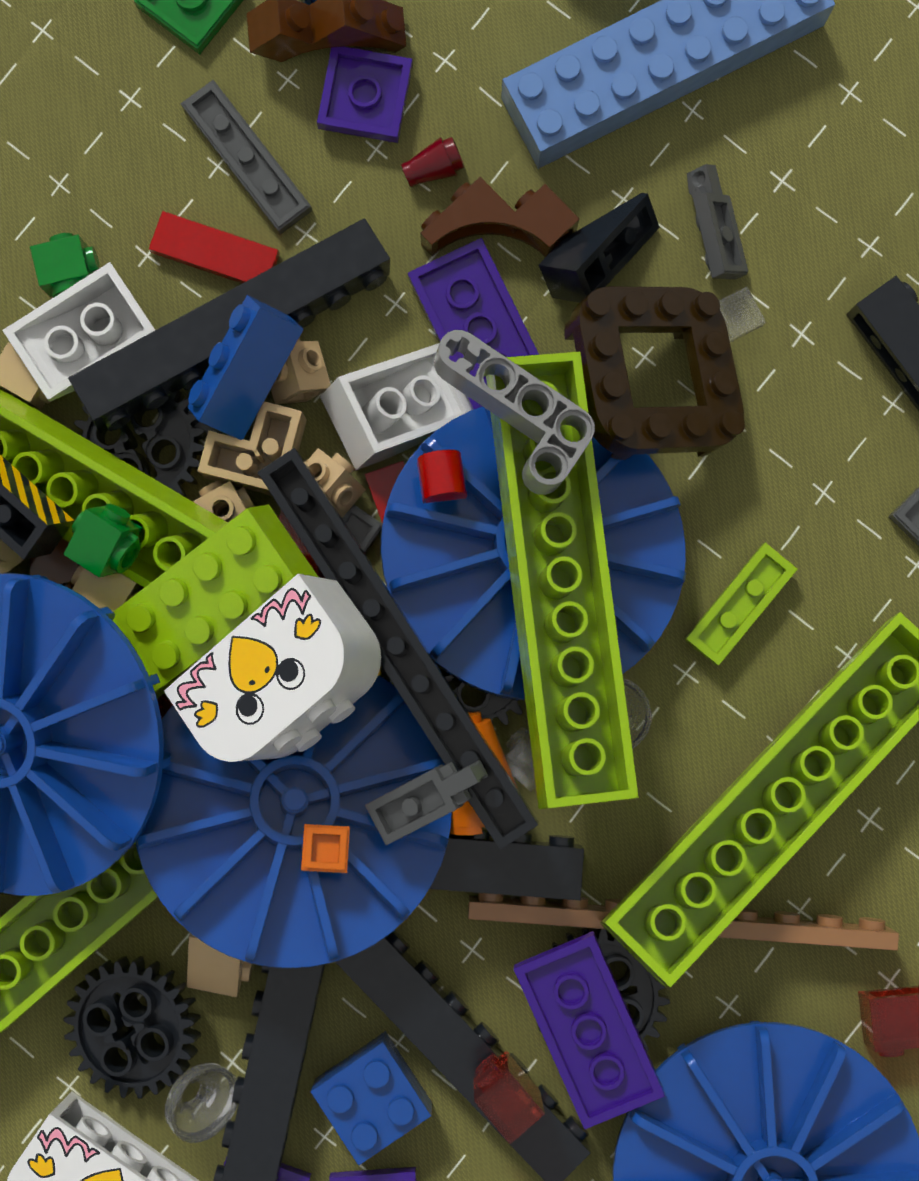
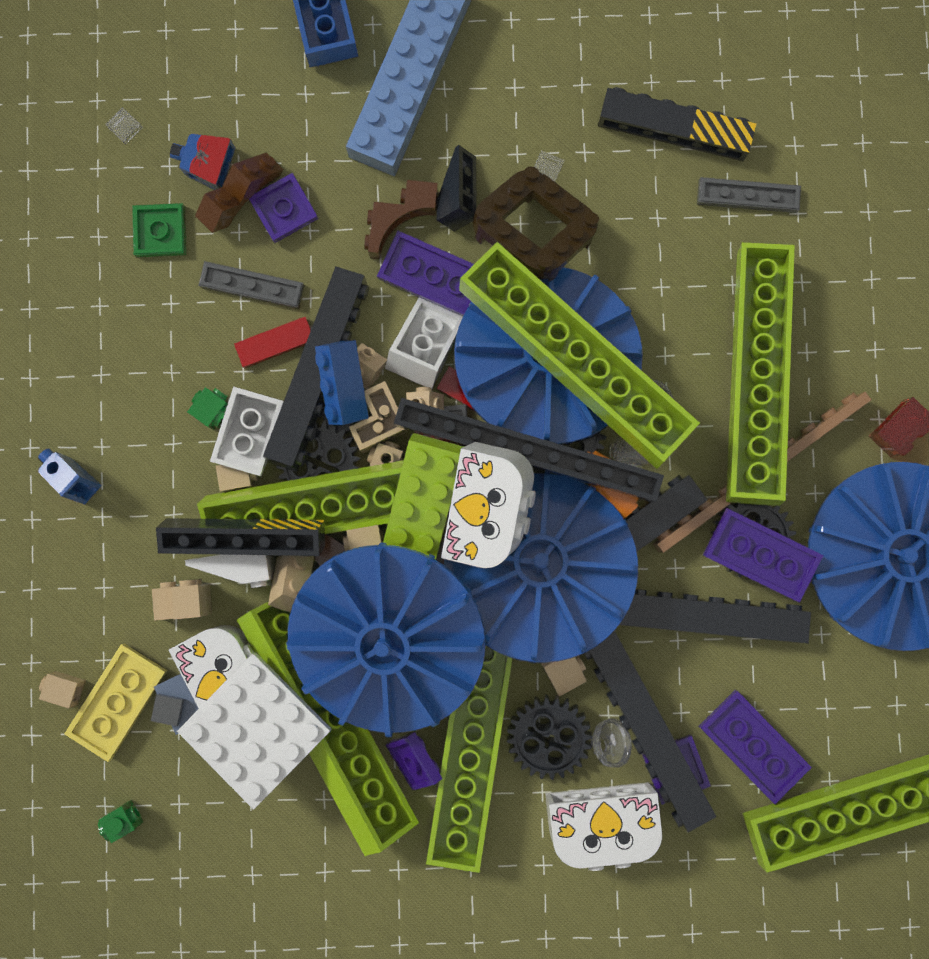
camera: 40 degrees left, 0 degrees up
green brick [63,504,142,578] -> none
orange tile [301,824,350,873] -> none
blue brick [310,1031,432,1166] -> none
dark grey hinge [365,760,488,845] -> none
dark red cone [401,137,465,187] -> none
red brick [417,449,467,504] -> none
light grey beam [434,330,595,495] -> none
clear red piece [473,1050,545,1144] -> none
lime plate [684,542,798,666] -> none
dark grey hinge [687,164,748,280] -> none

